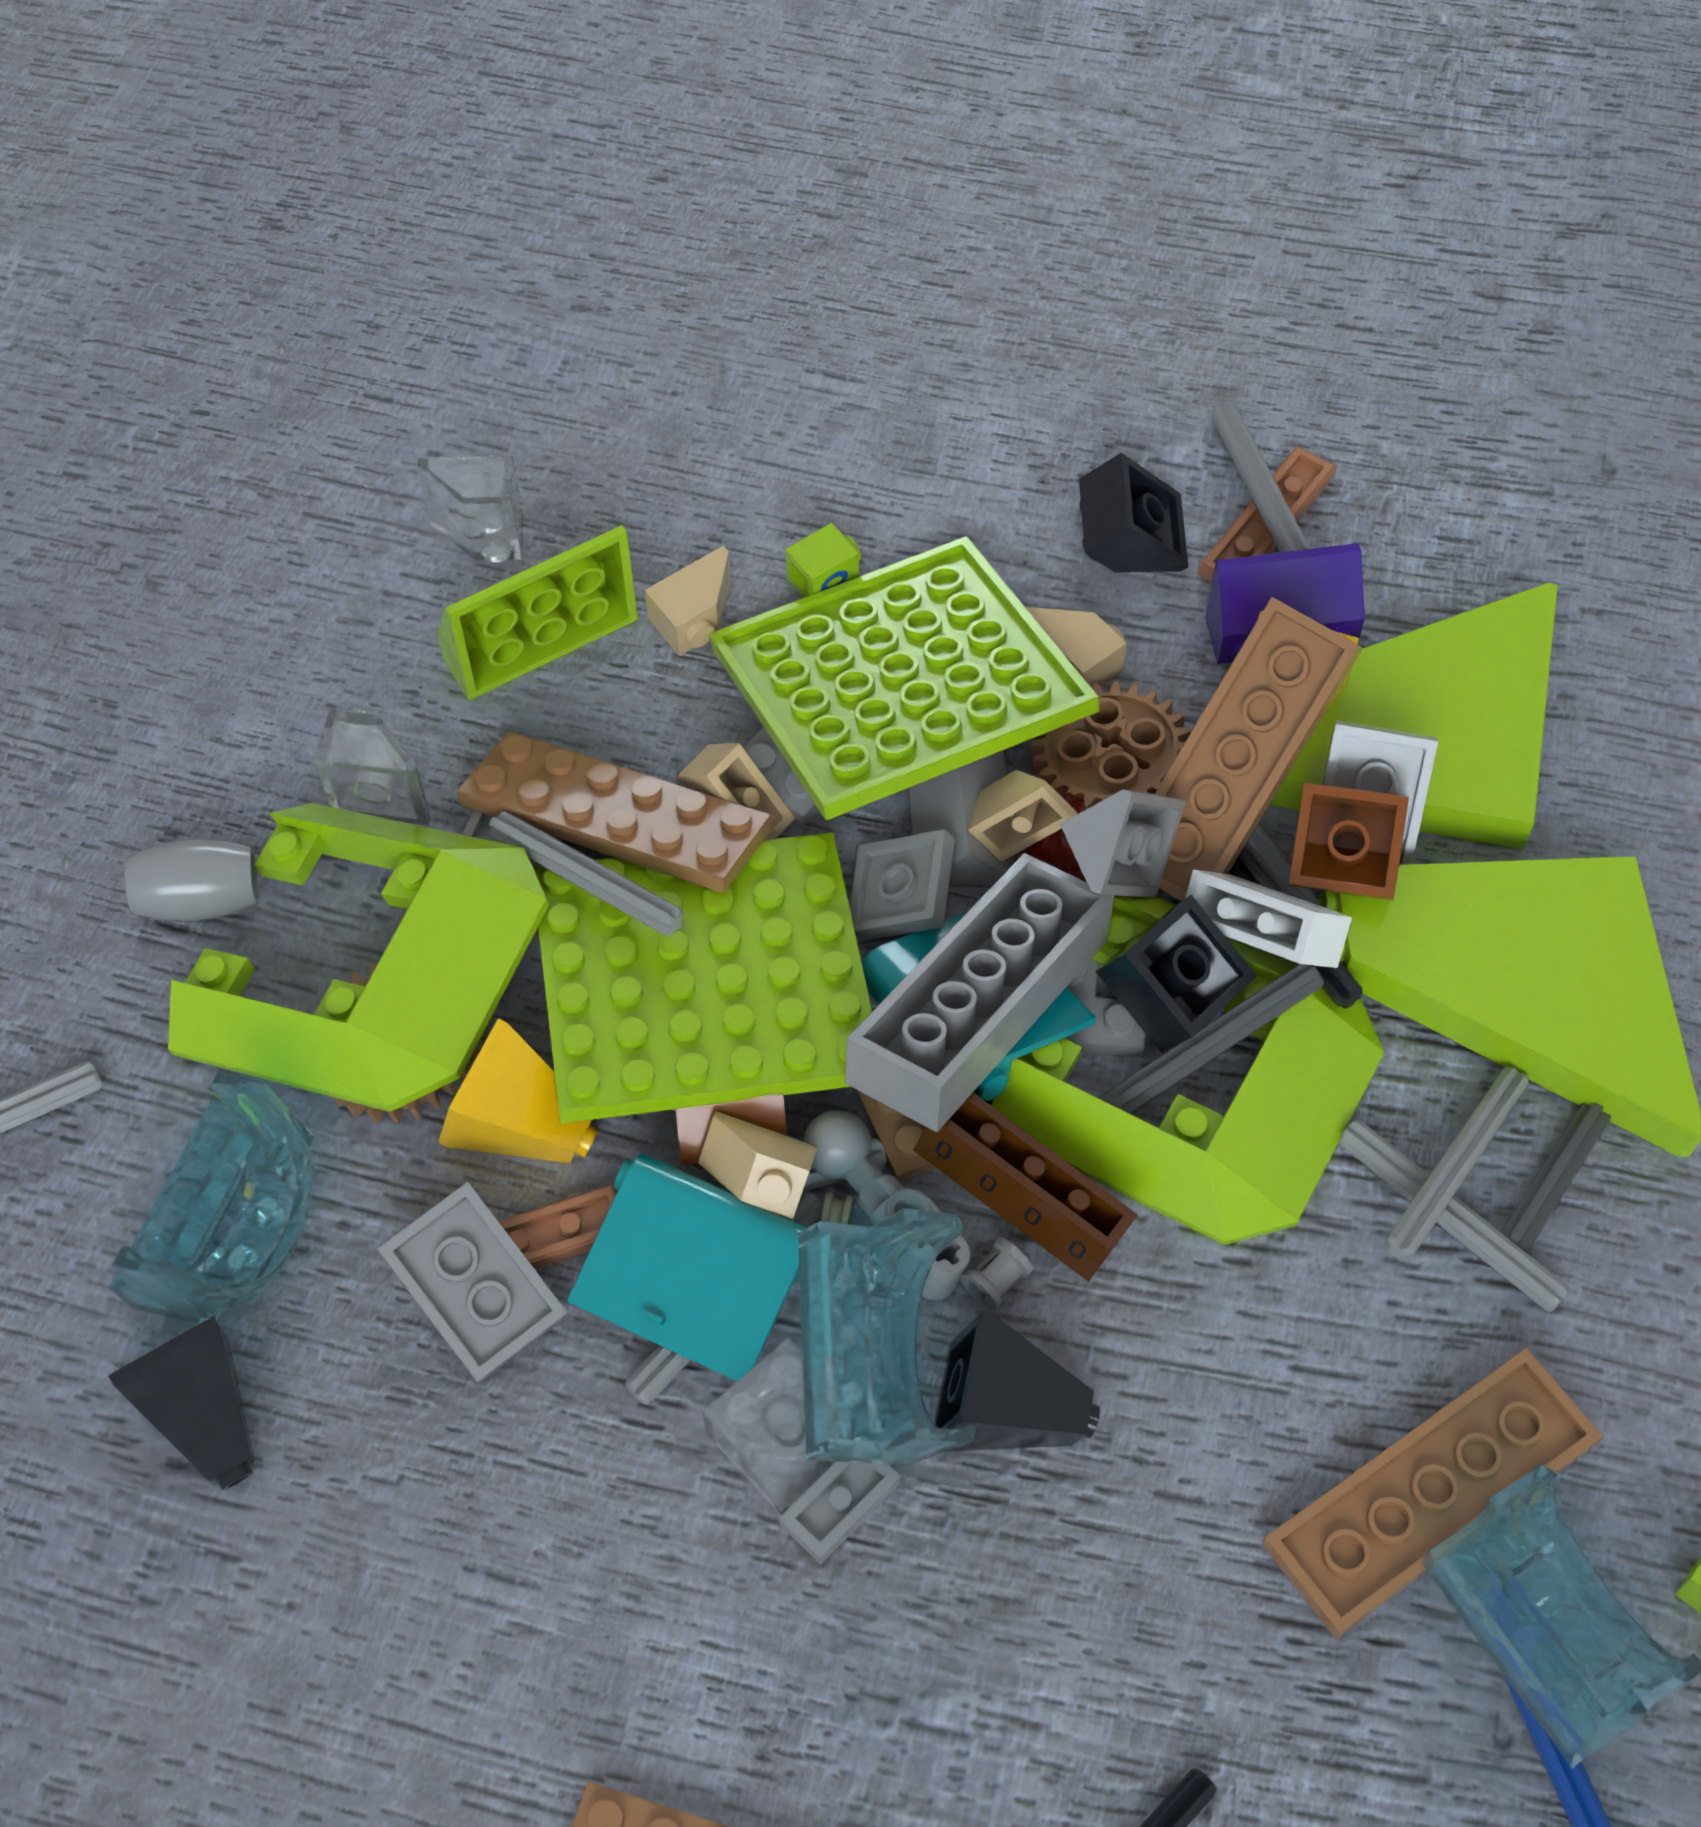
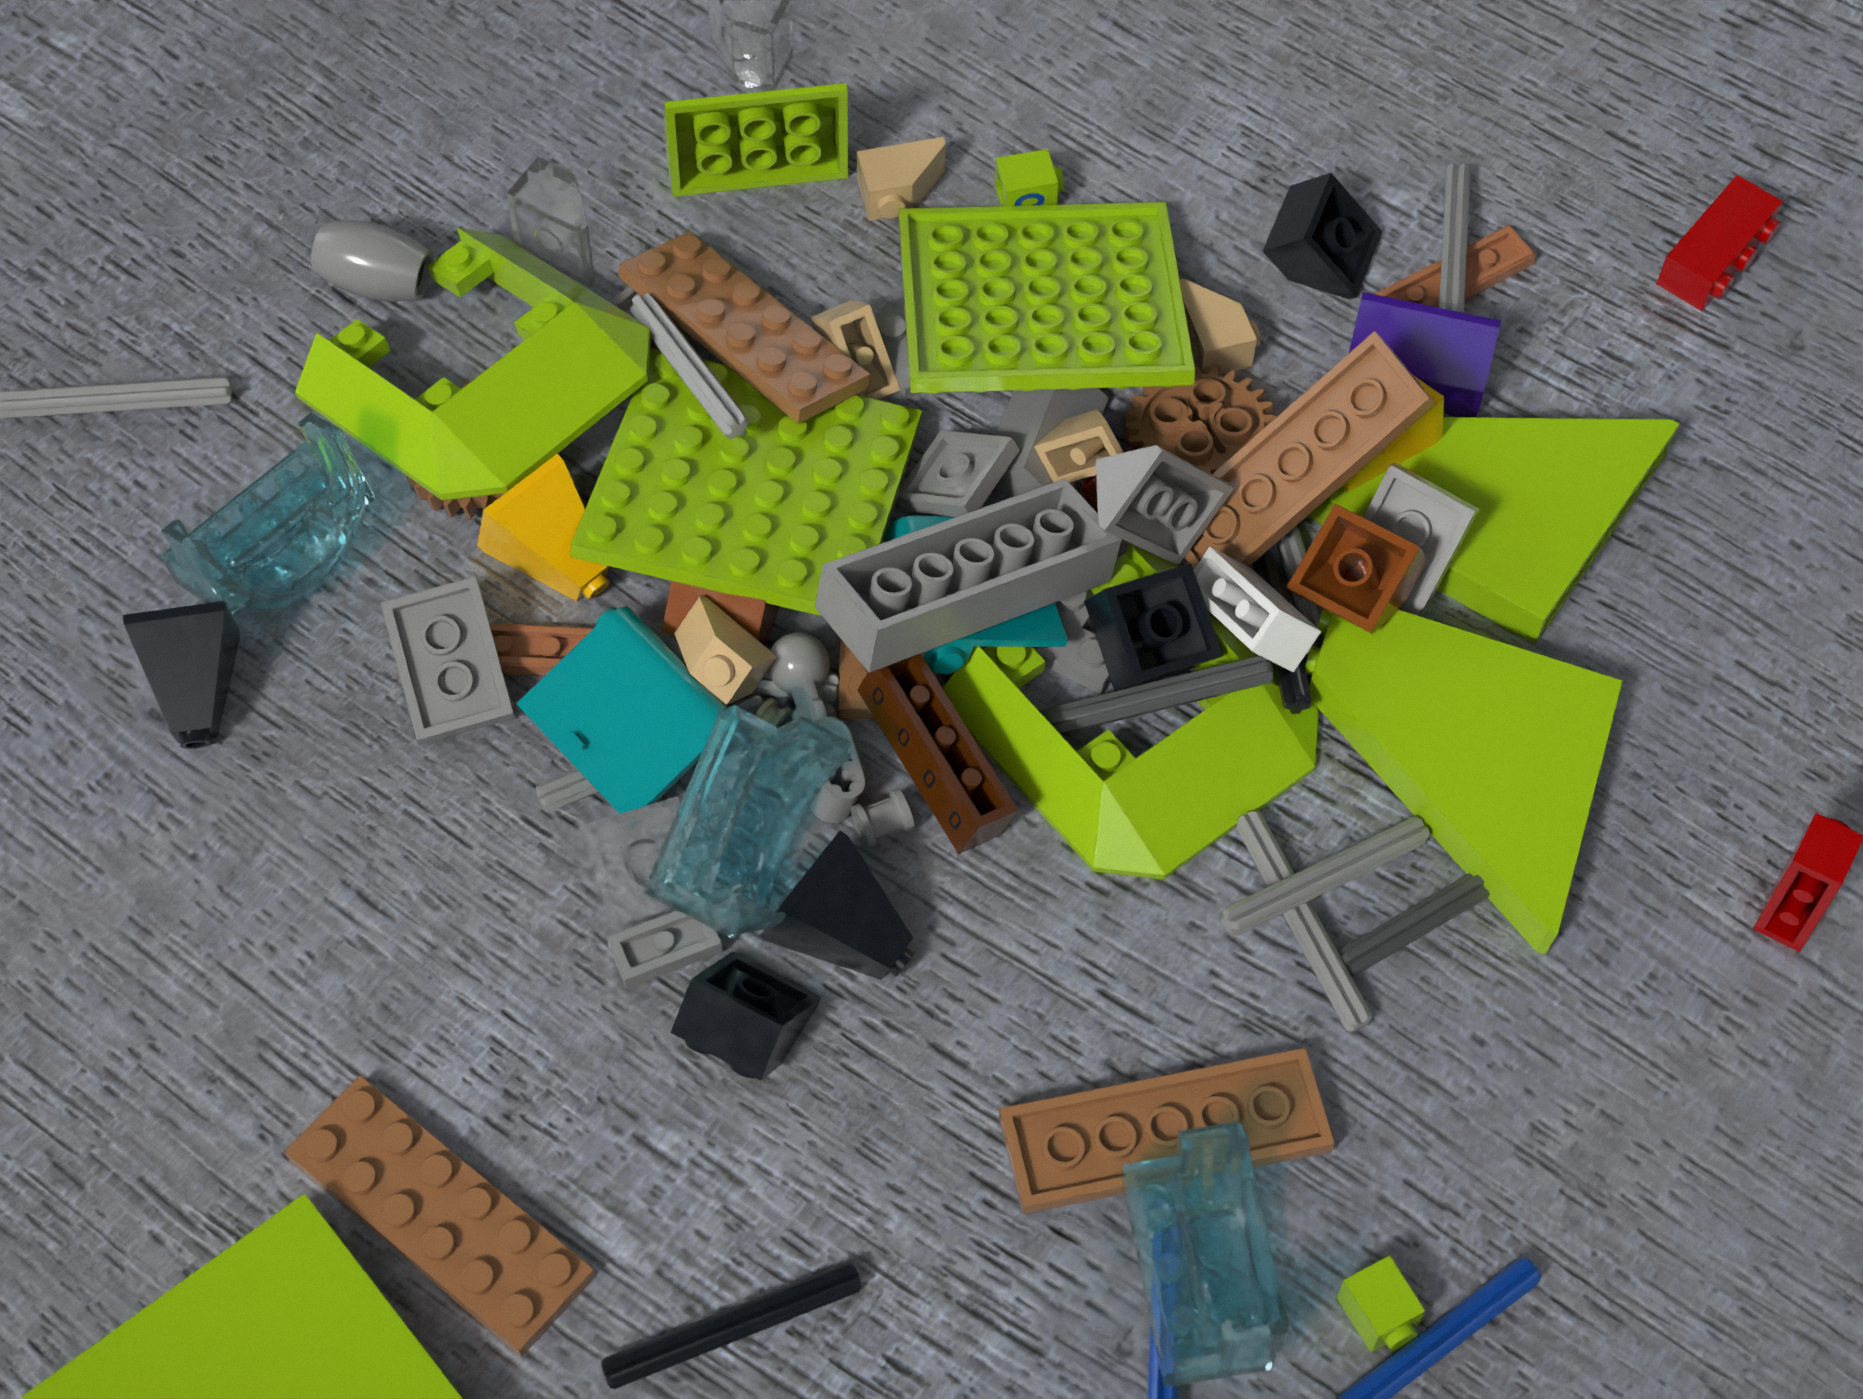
camera: 20 degrees right, 0 degrees up
none -> black slope [670,951,821,1081]
none -> red brick [1656,175,1783,311]

